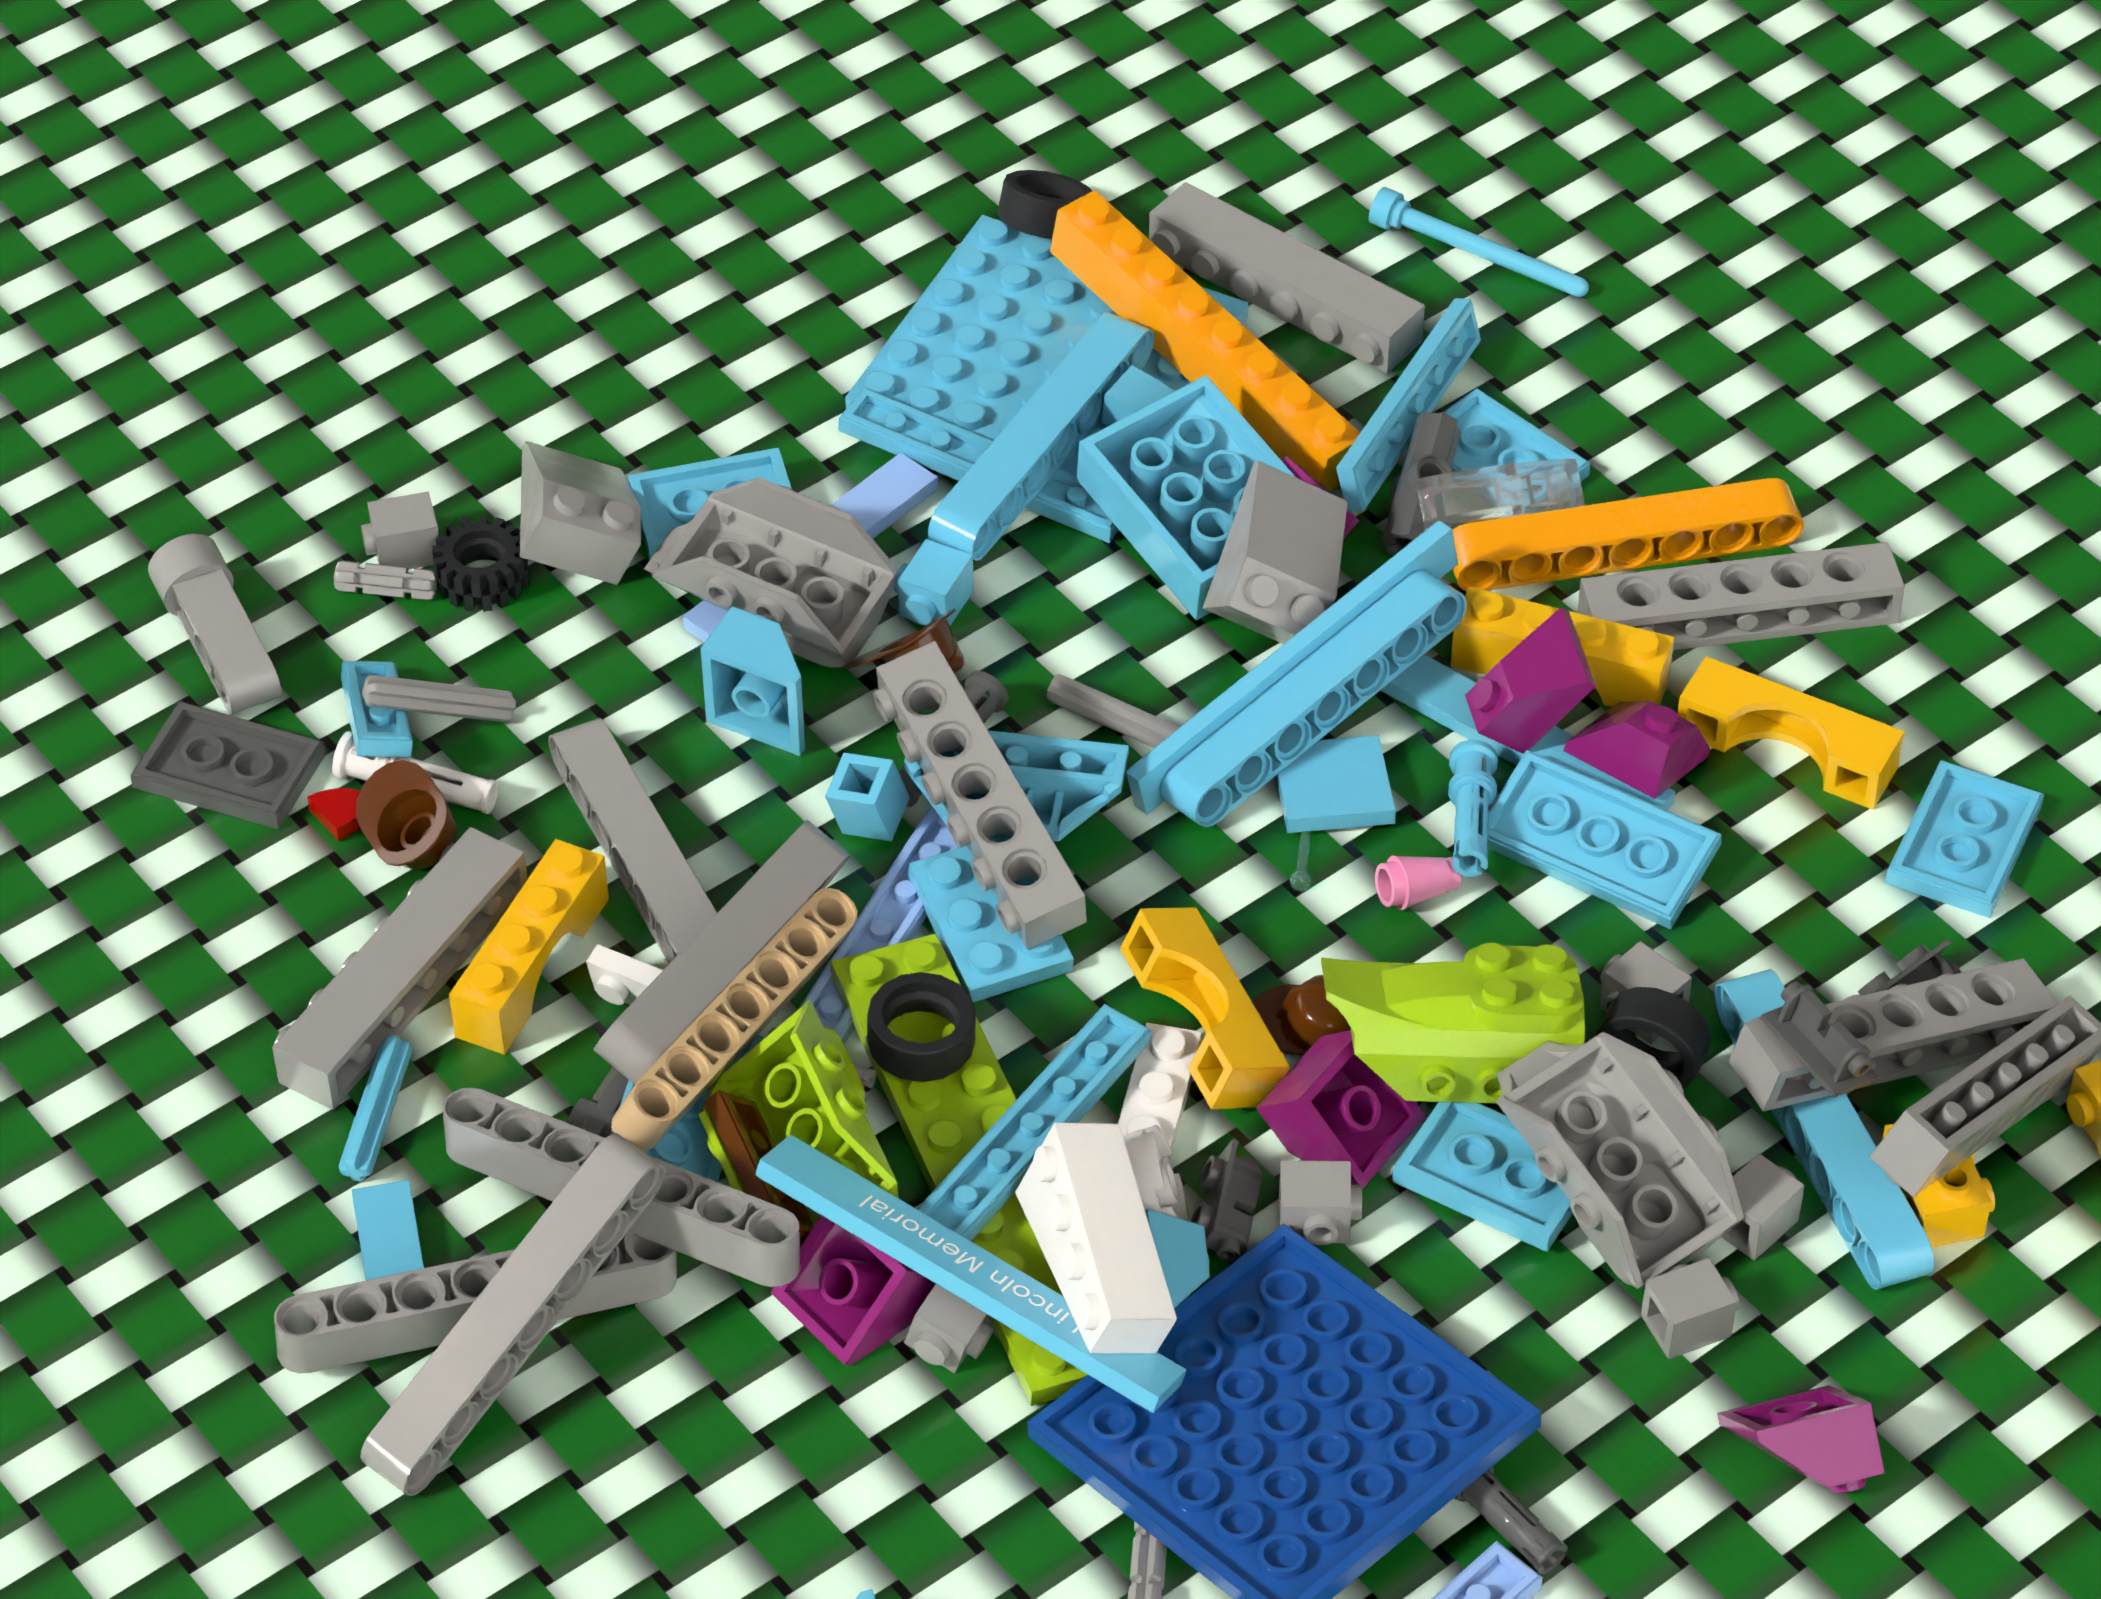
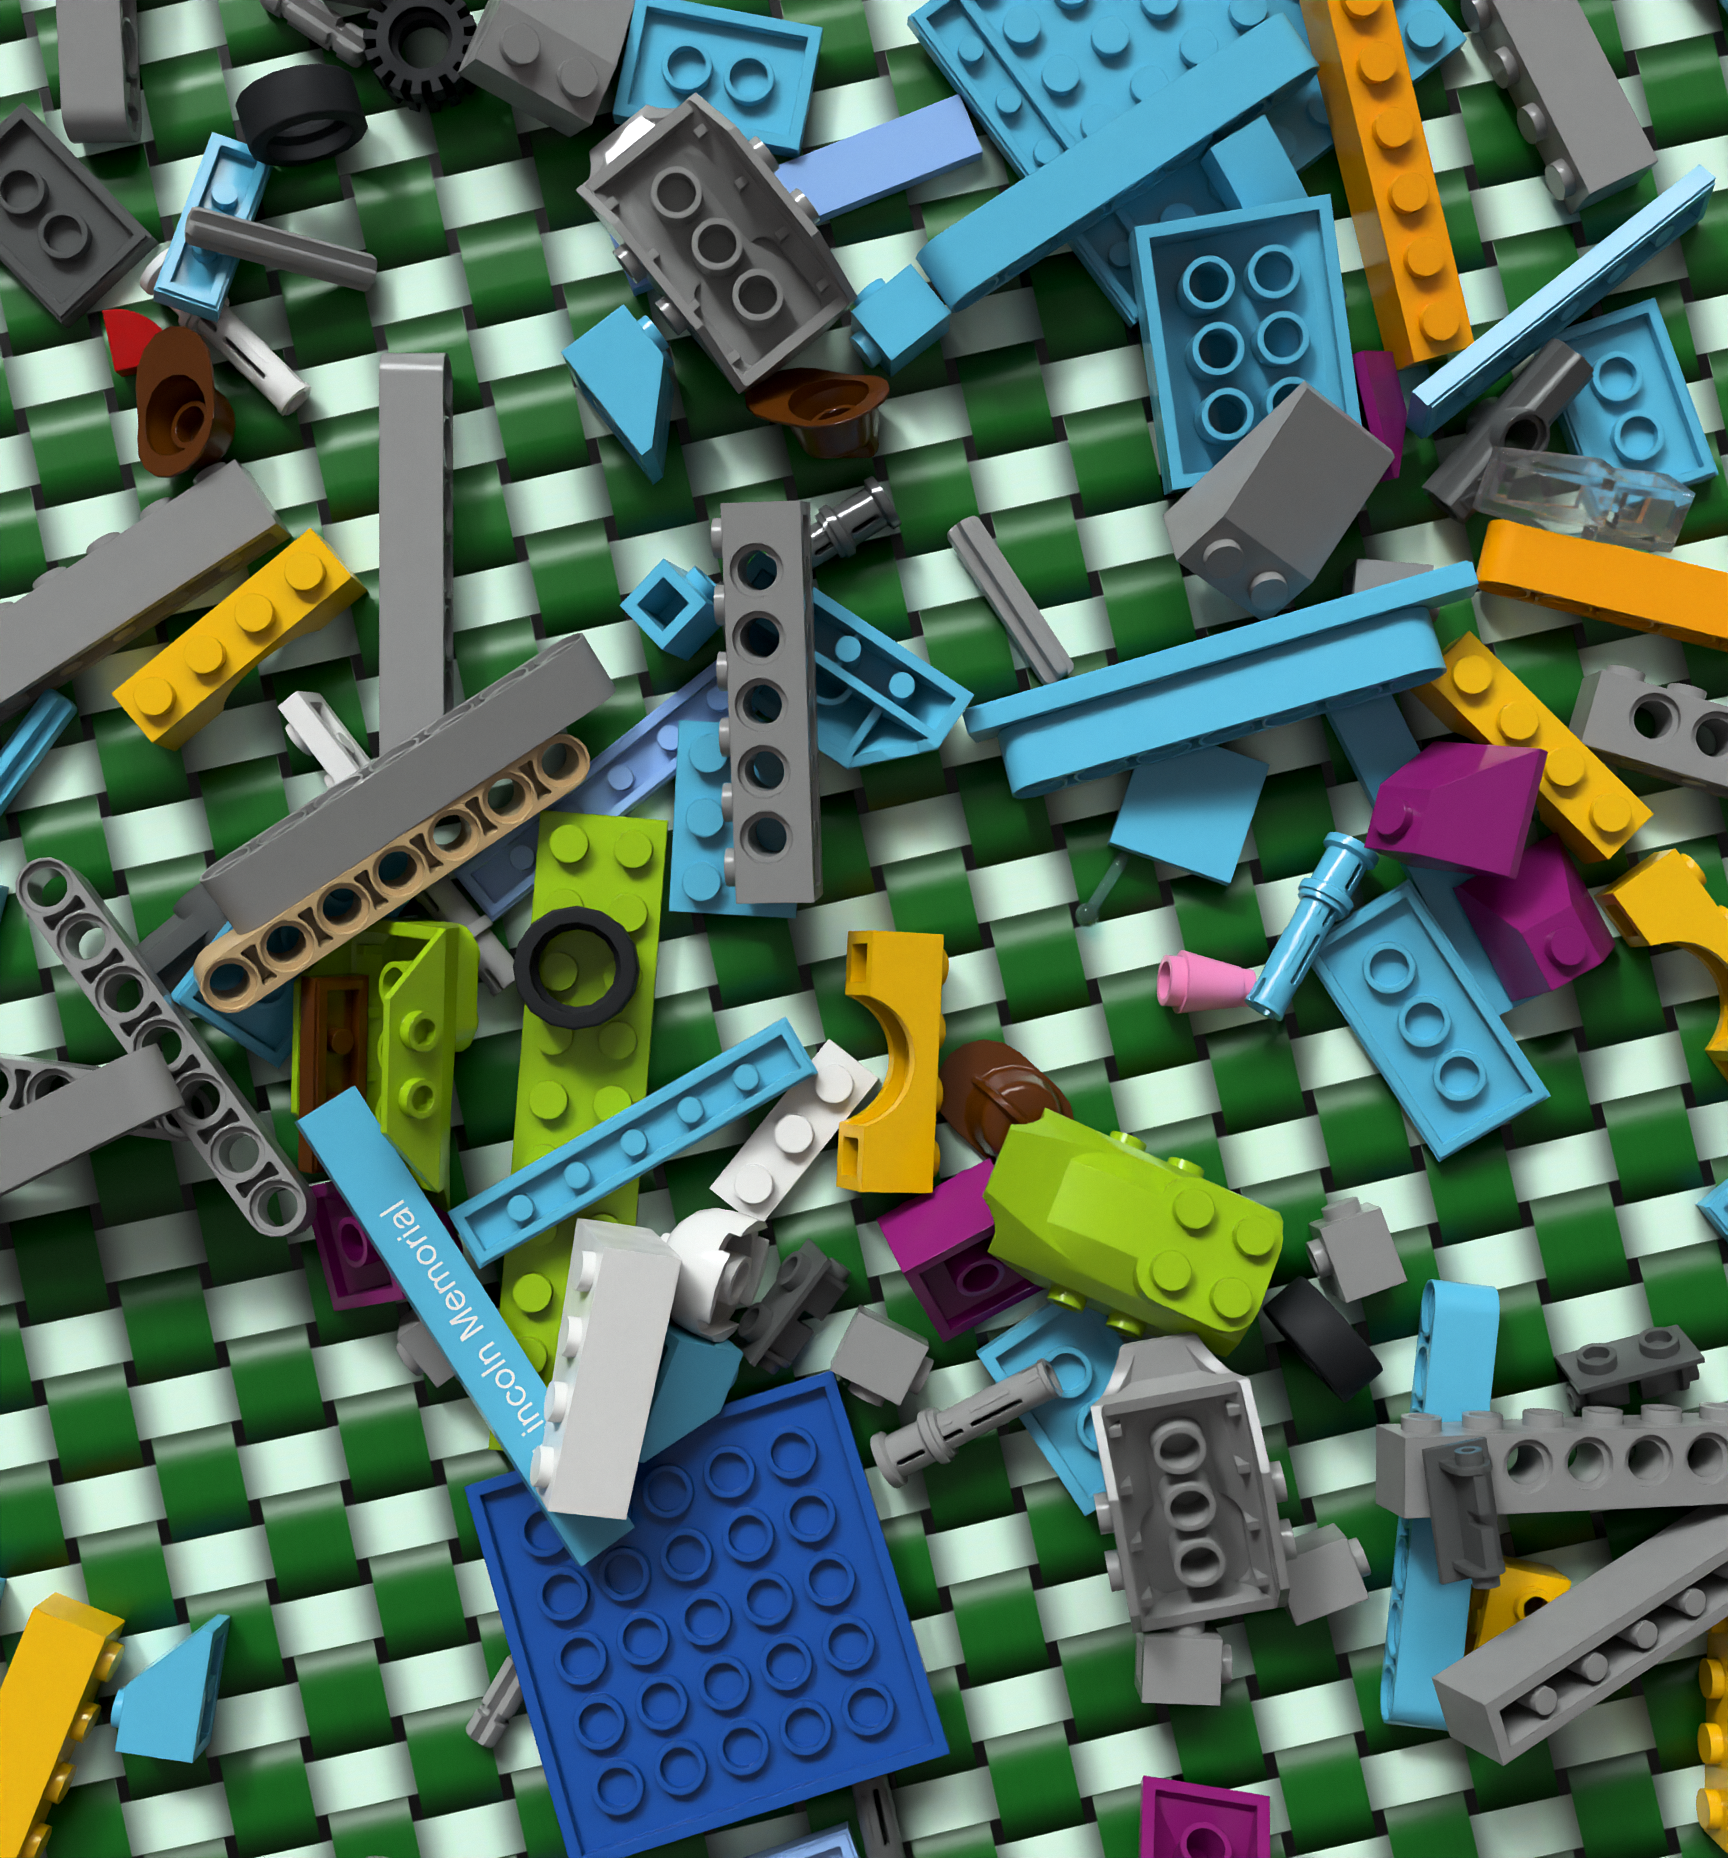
camera: 25 degrees right, 40 degrees up
none -> black tyre [235,63,368,167]
none -> light grey pin [870,1358,1063,1489]

